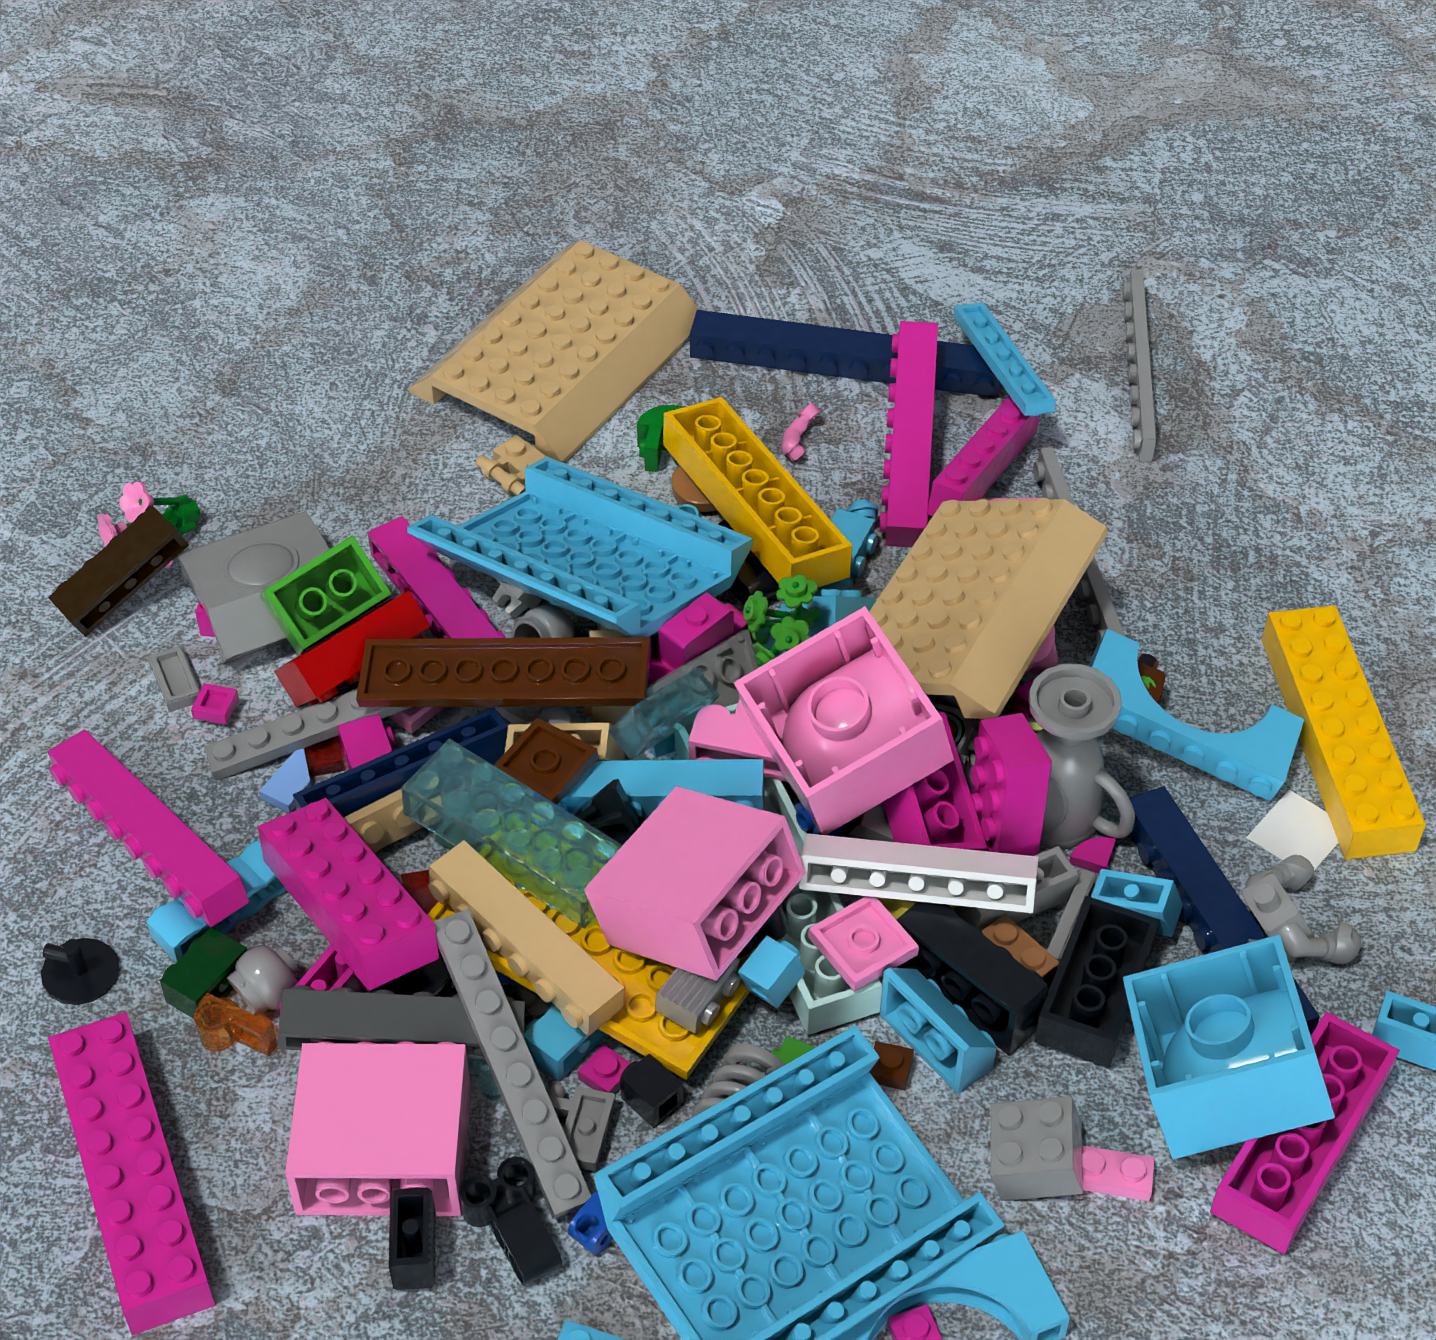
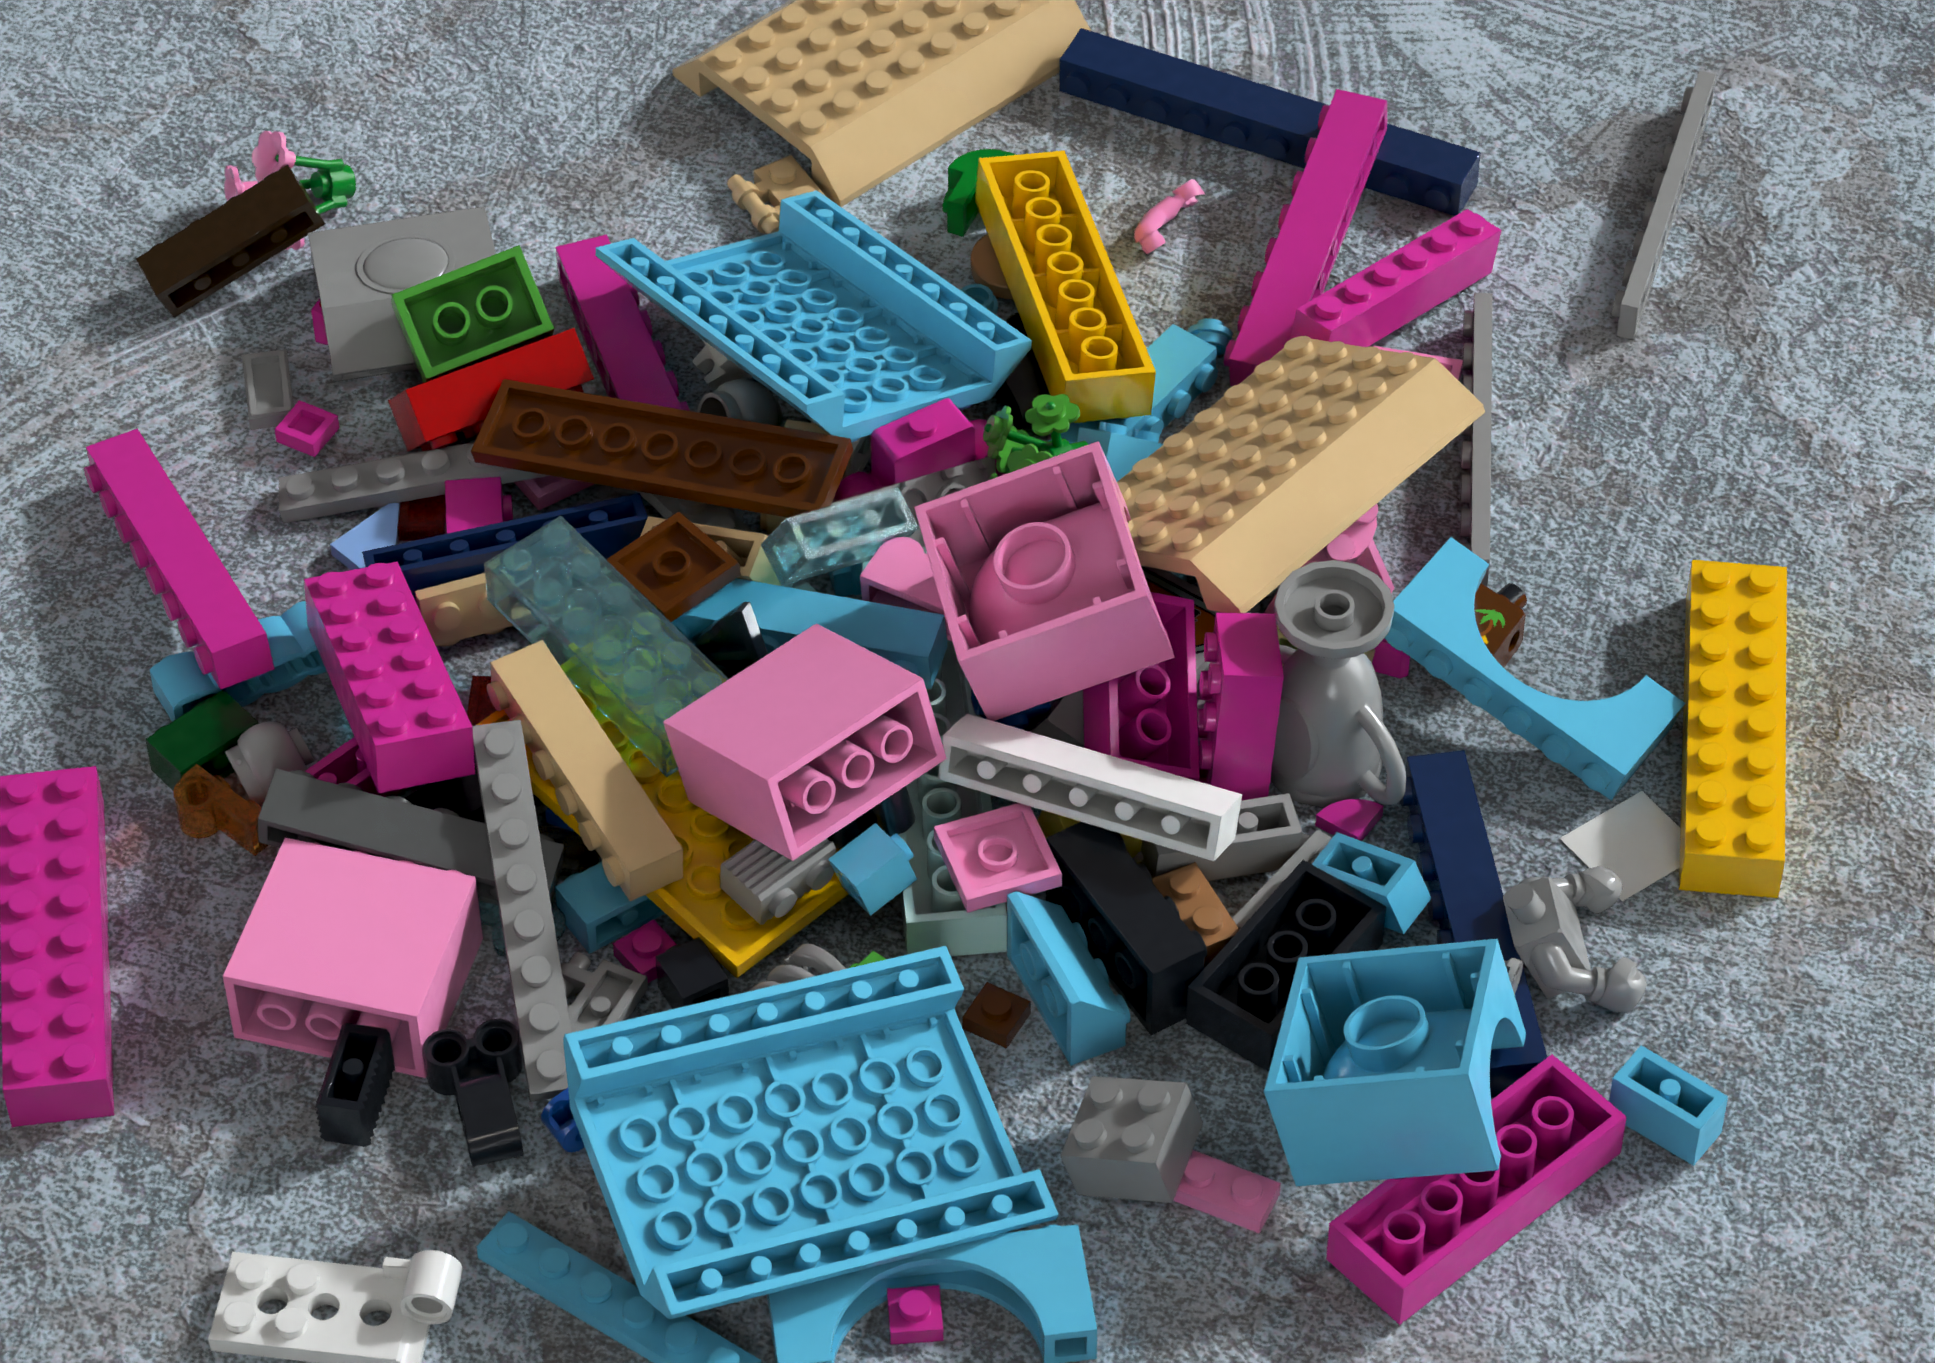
camera: 15 degrees right, 0 degrees up
black shield [41,938,119,1005] -> none
medium azure plate [953,302,1056,416] -> none

